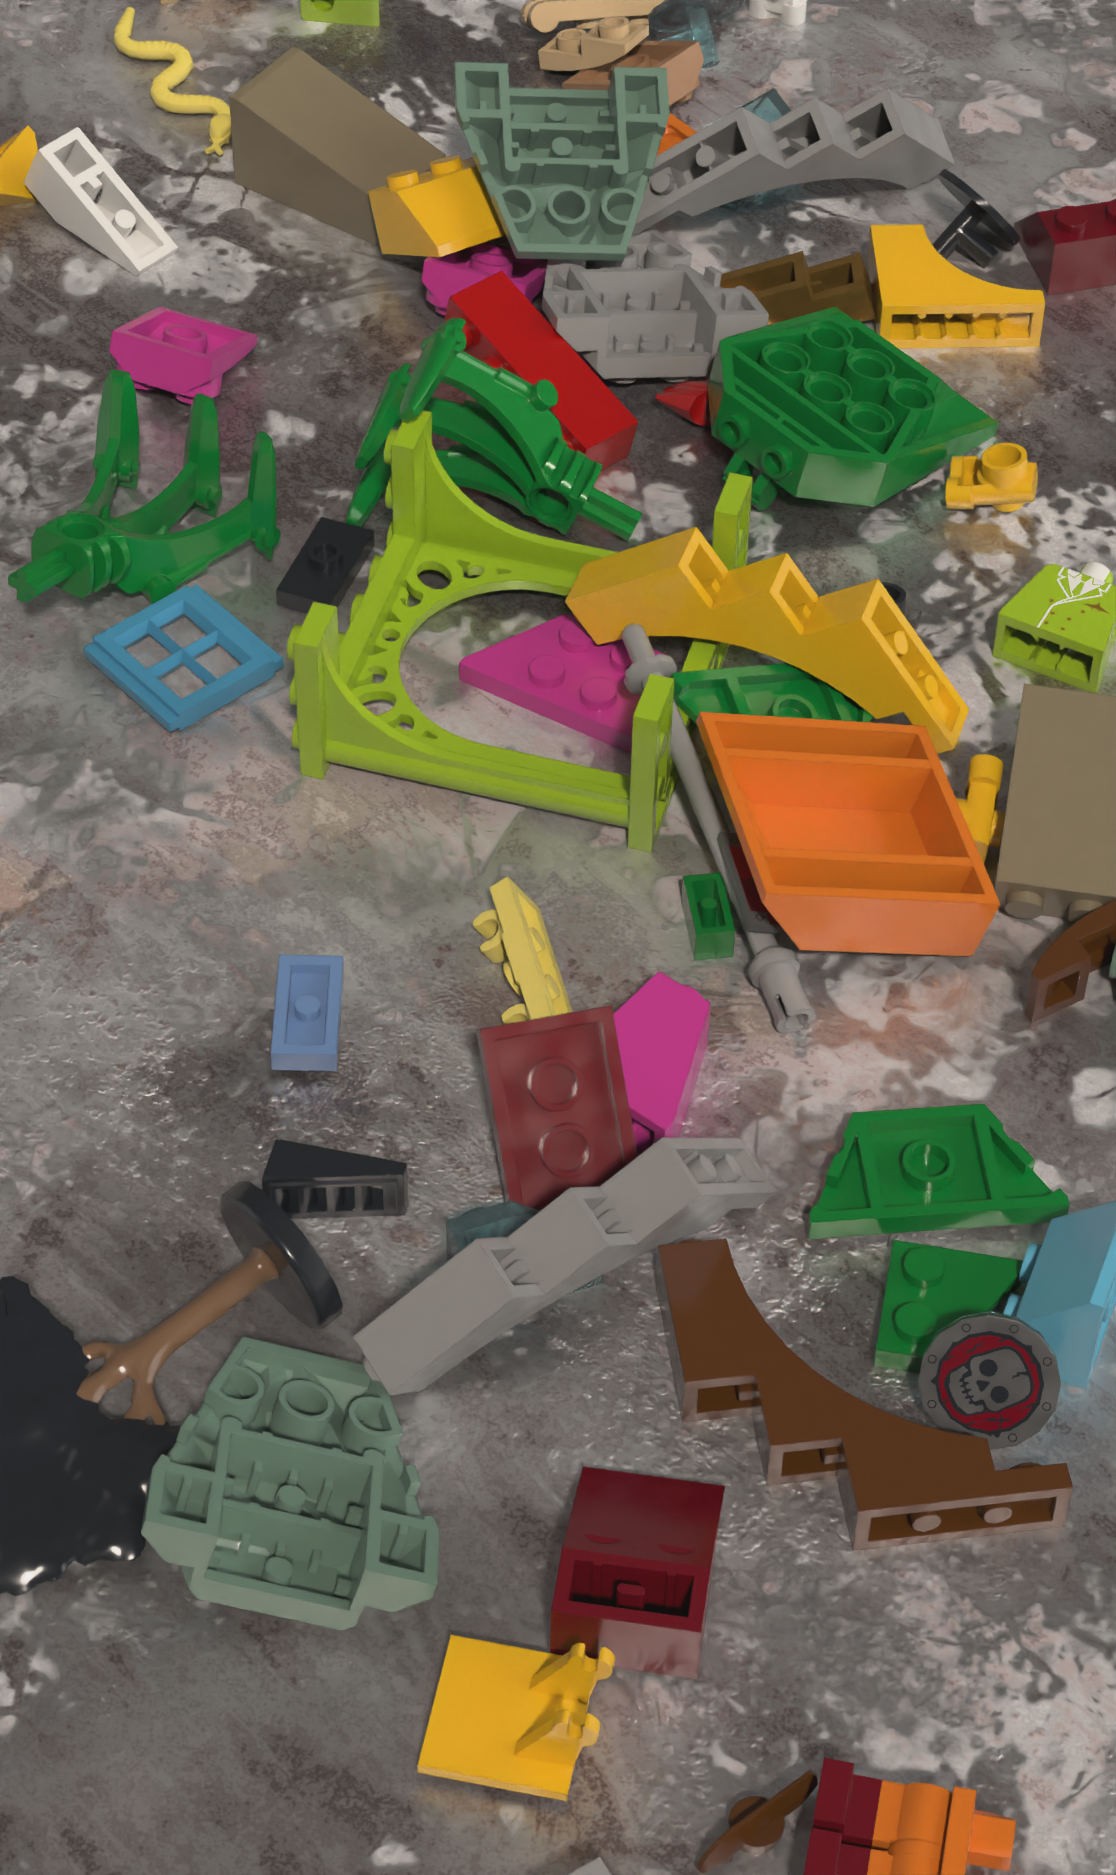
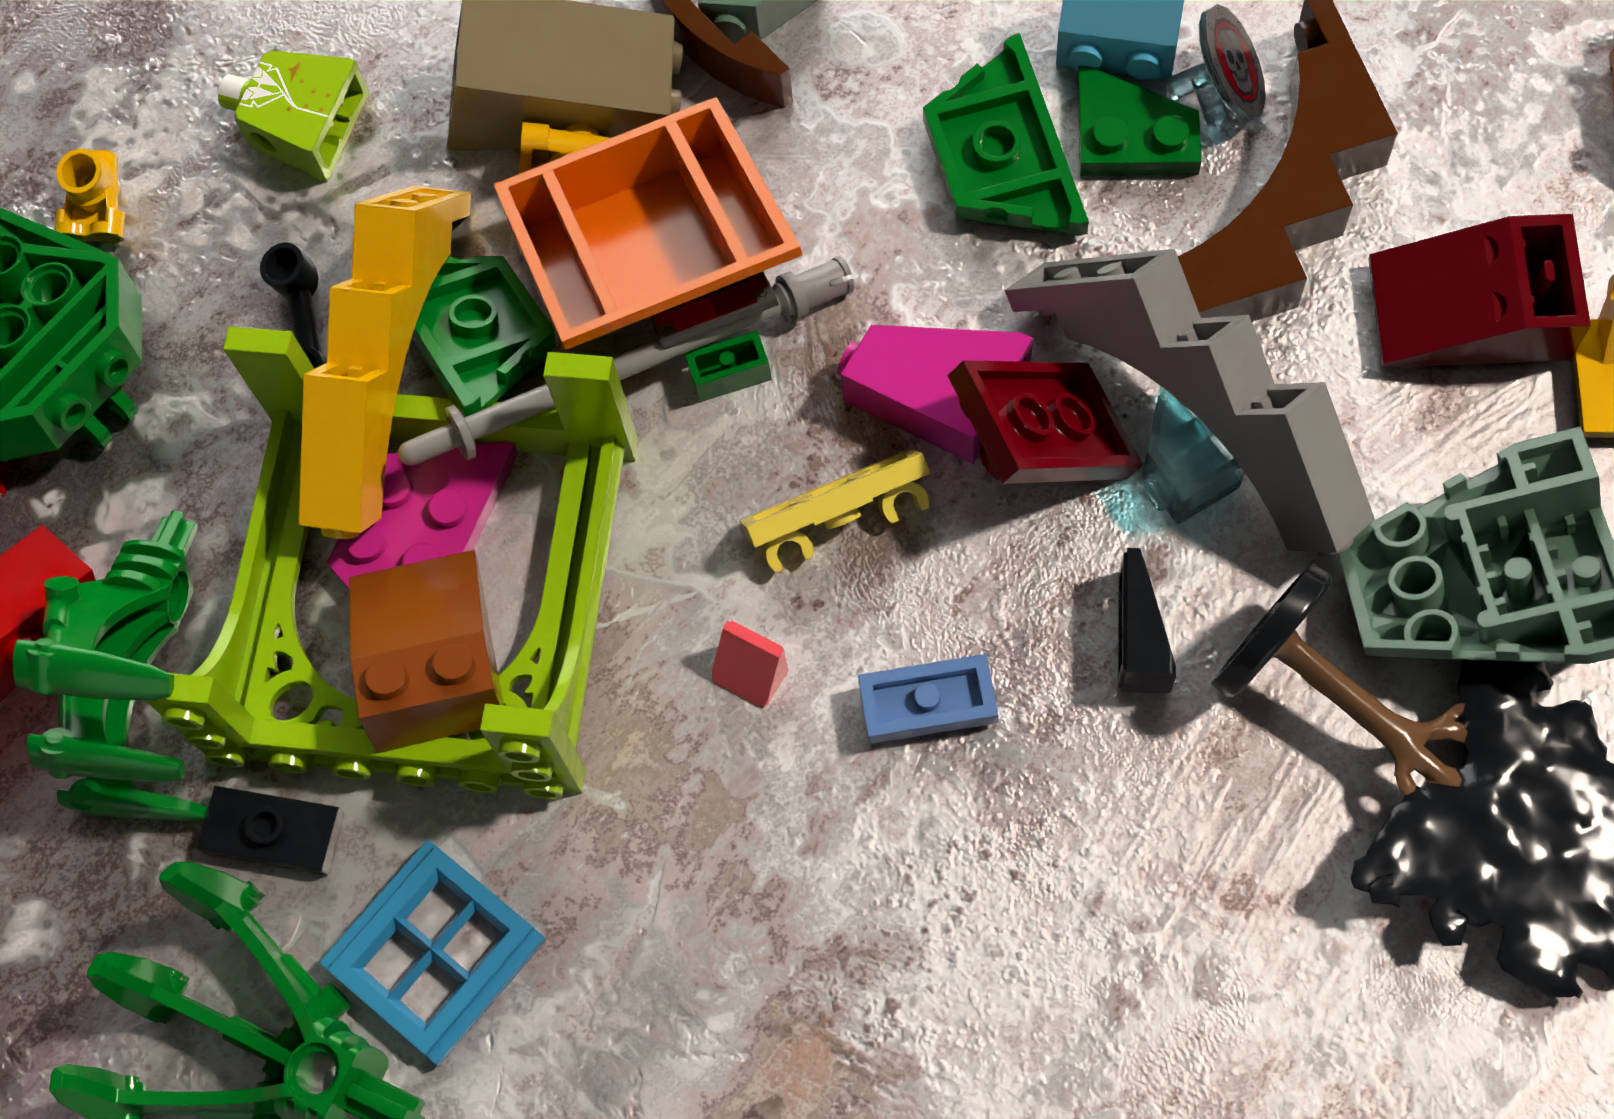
camera: 90 degrees left, 20 degrees up
none -> dark orange slope [349,550,504,753]
none -> coral slope [712,620,788,707]

